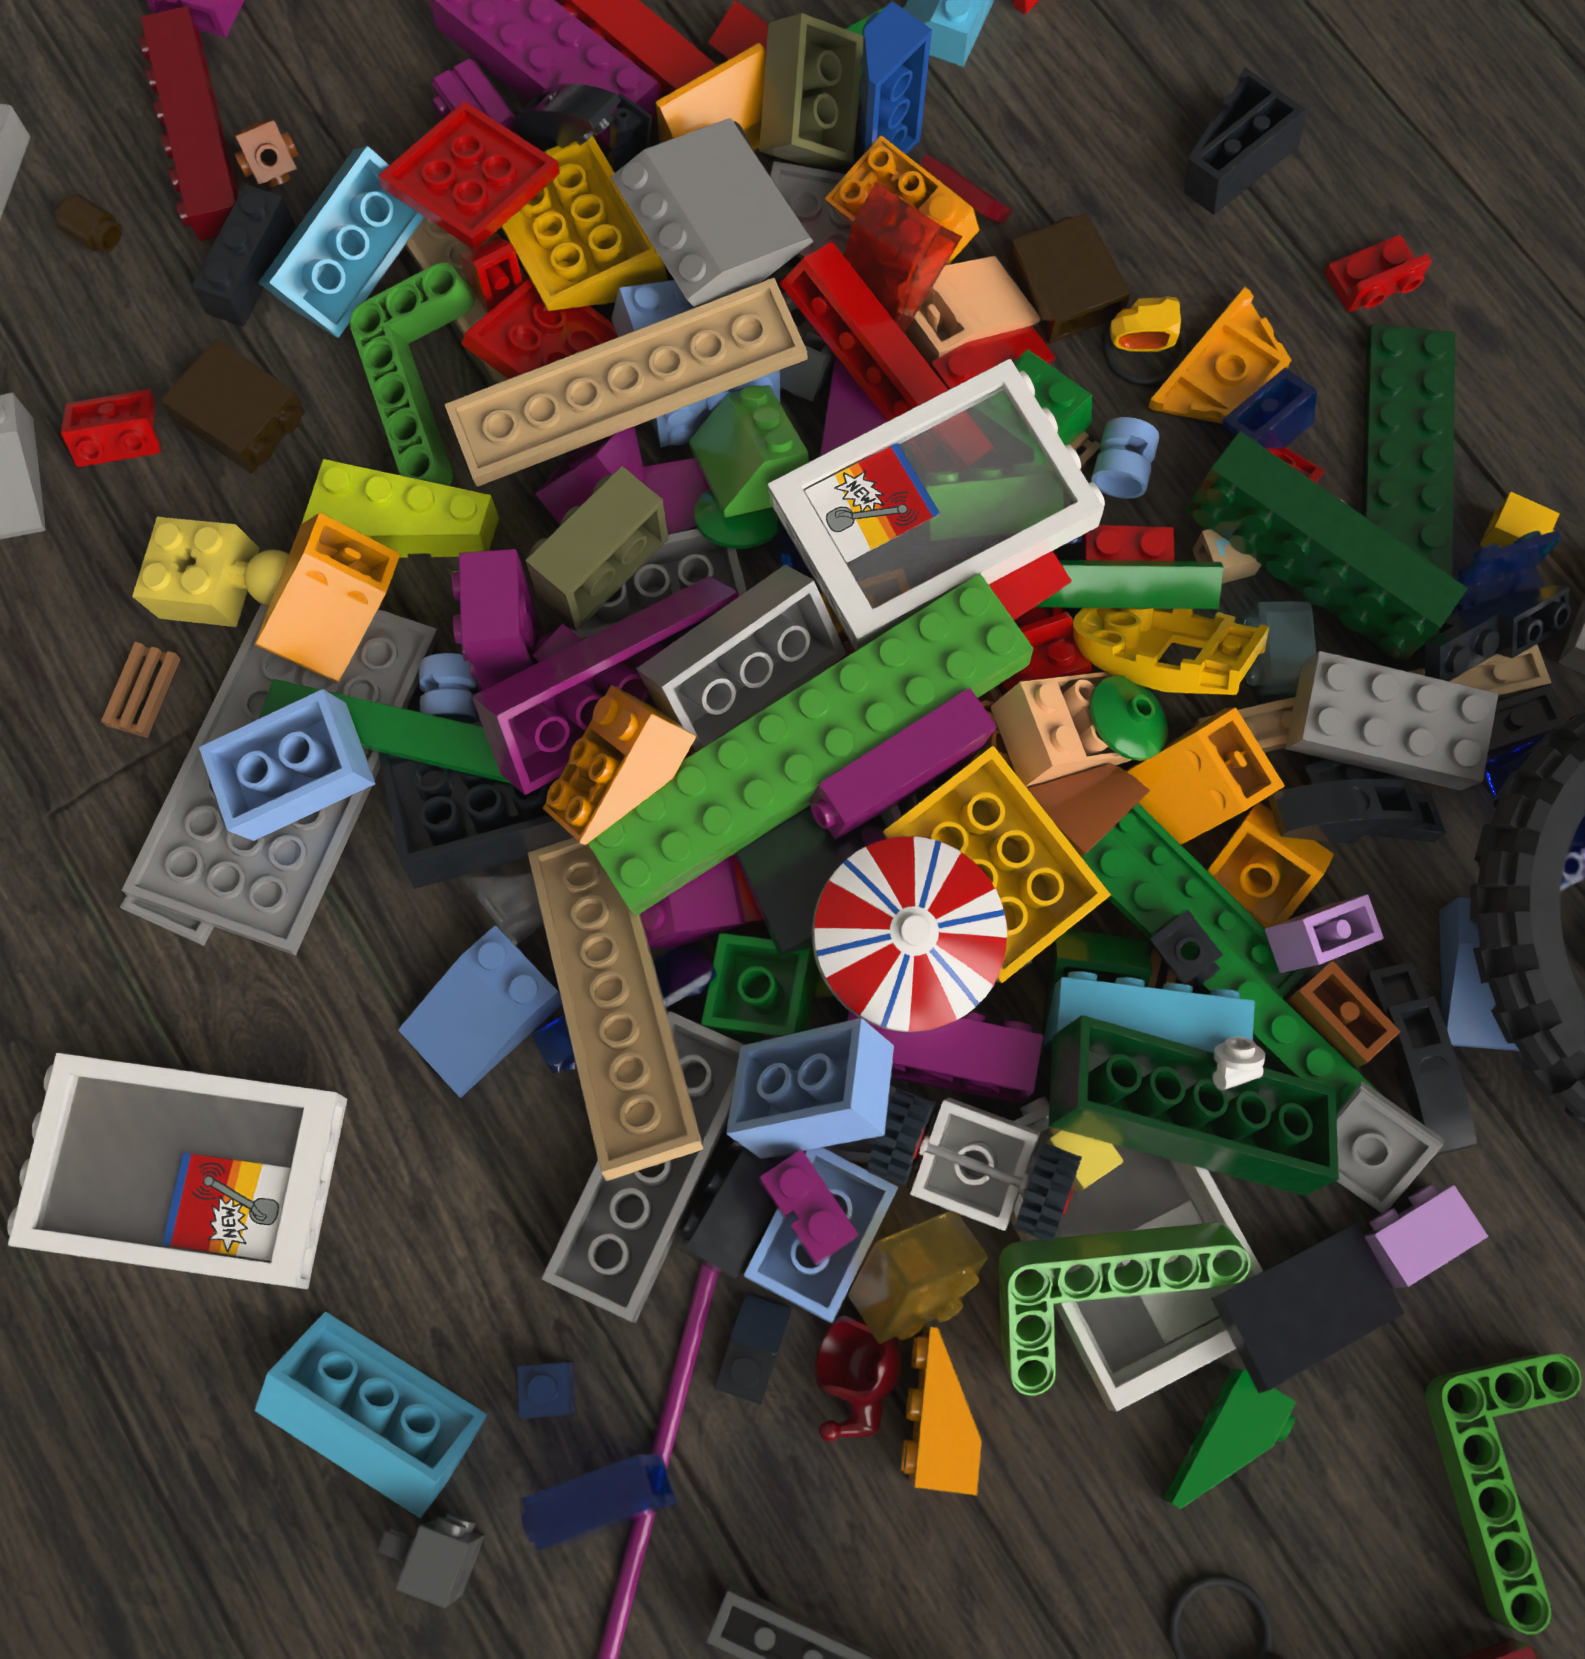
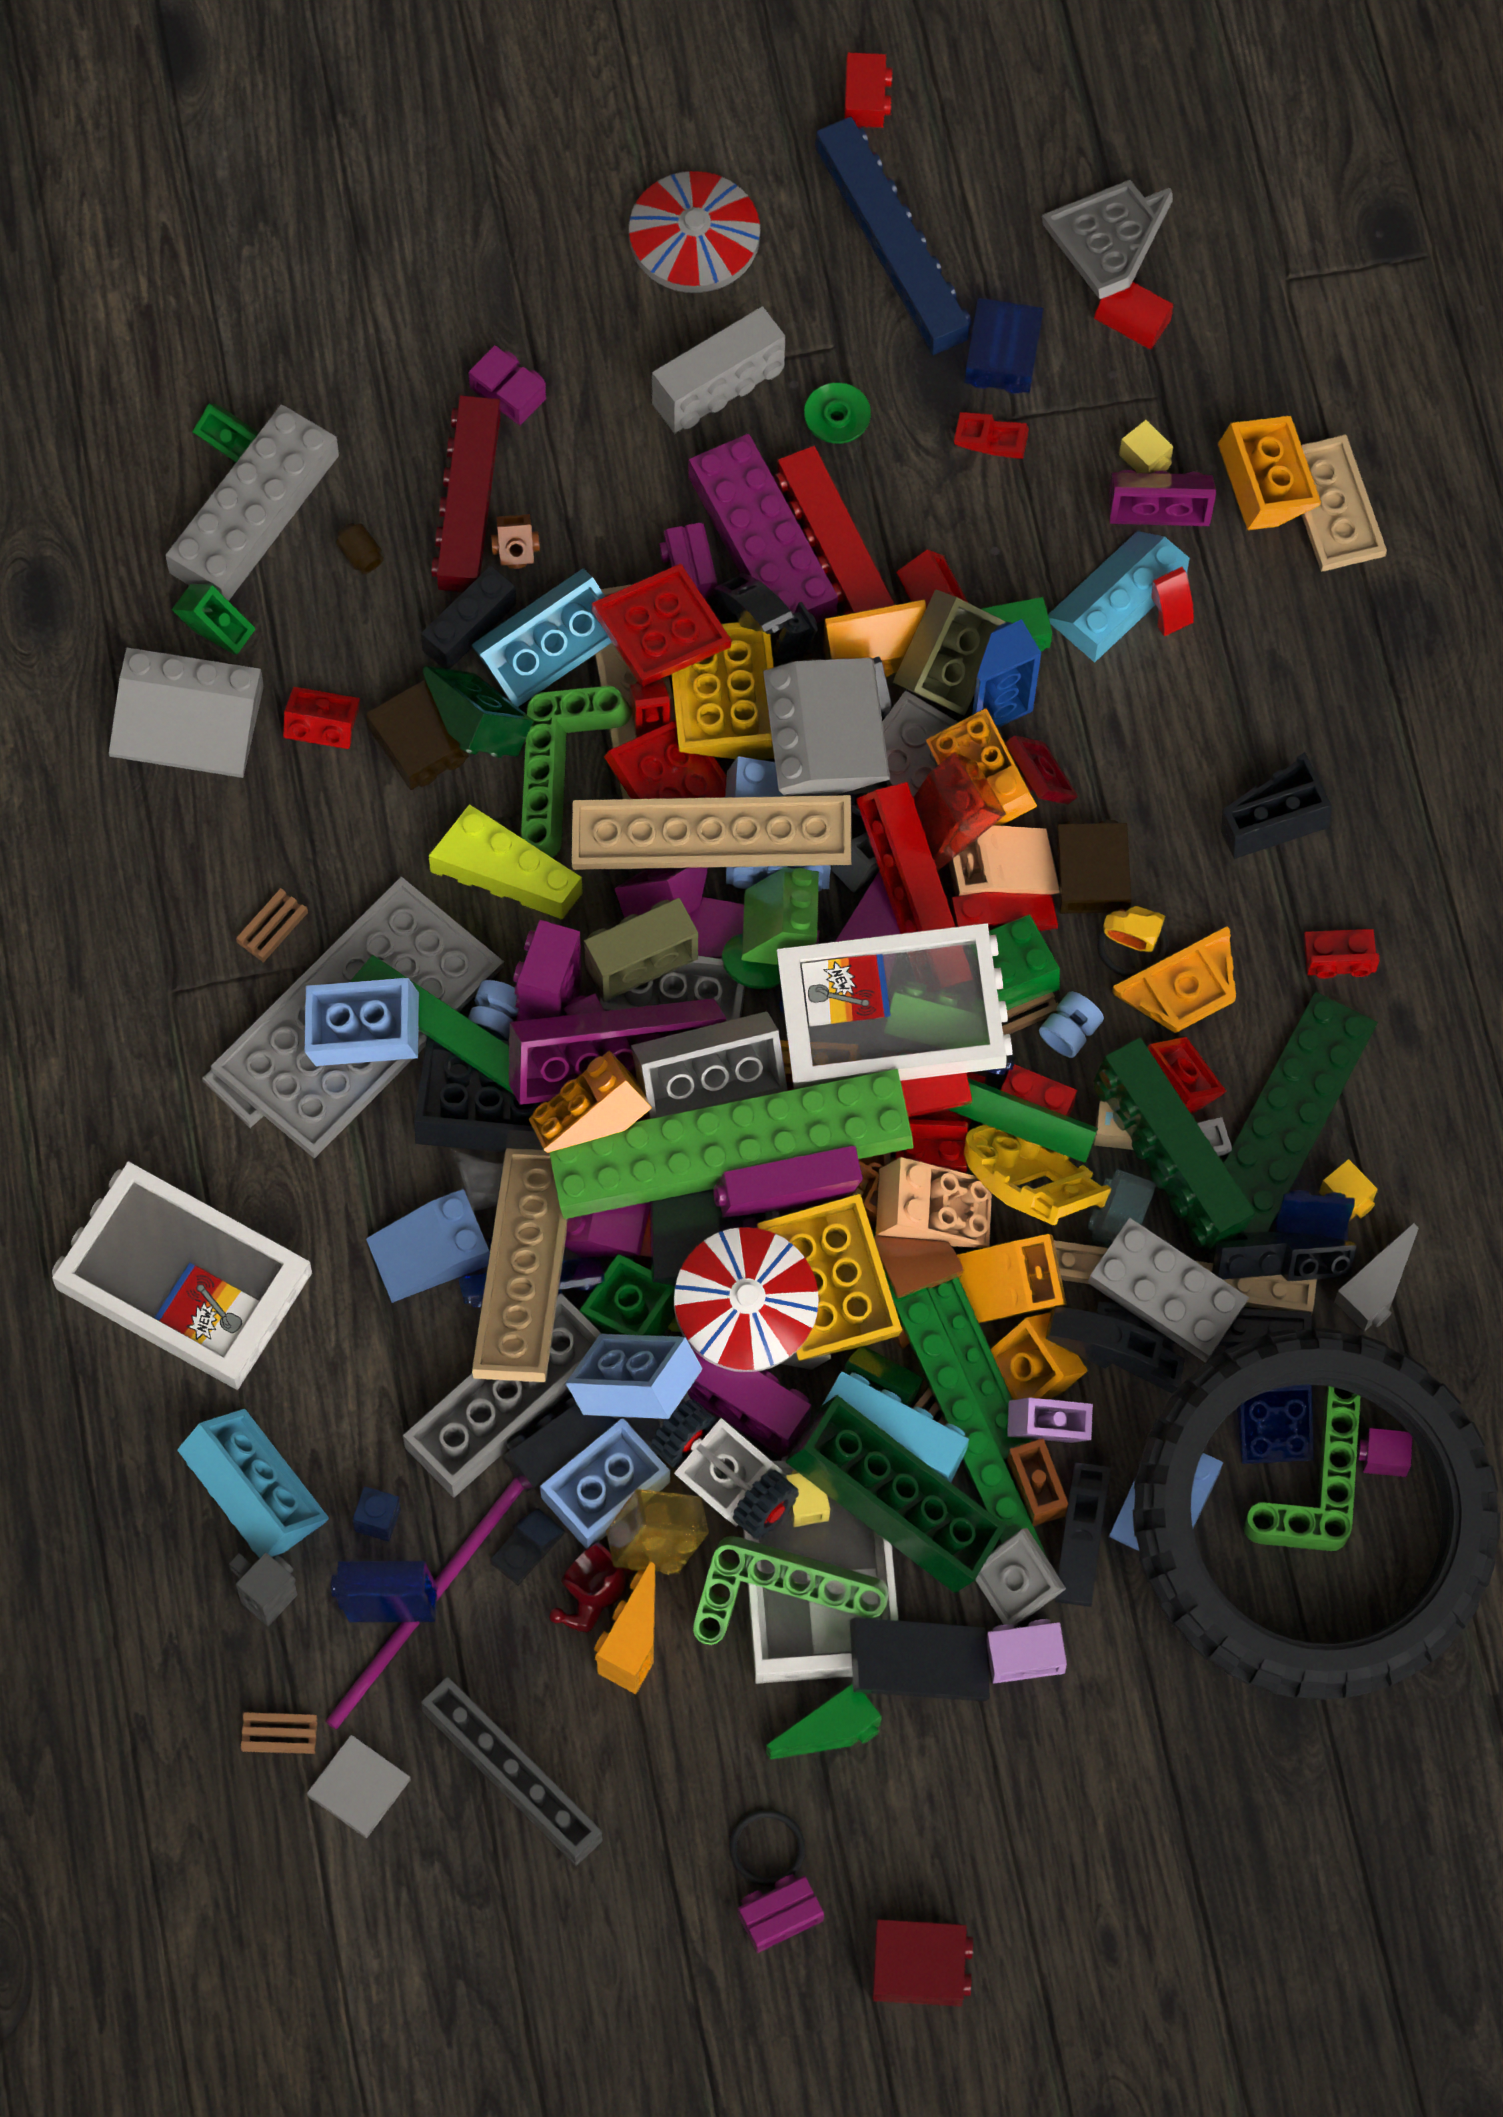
camera: 20 degrees right, 5 degrees down
light yellow brick [132,517,289,627] -> none
light orange slope [254,512,400,683] -> none
magenta piece [760,1149,858,1266] -> none
green dish [1089,675,1168,761] -> none
black brick [1146,909,1223,986] -> none
white plate [1213,1037,1265,1090] -> none
clear blue slope [1222,368,1317,448] -> none
bright green beam [1425,1354,1582,1634] -> none
none -> dark green slope [422,666,534,758]

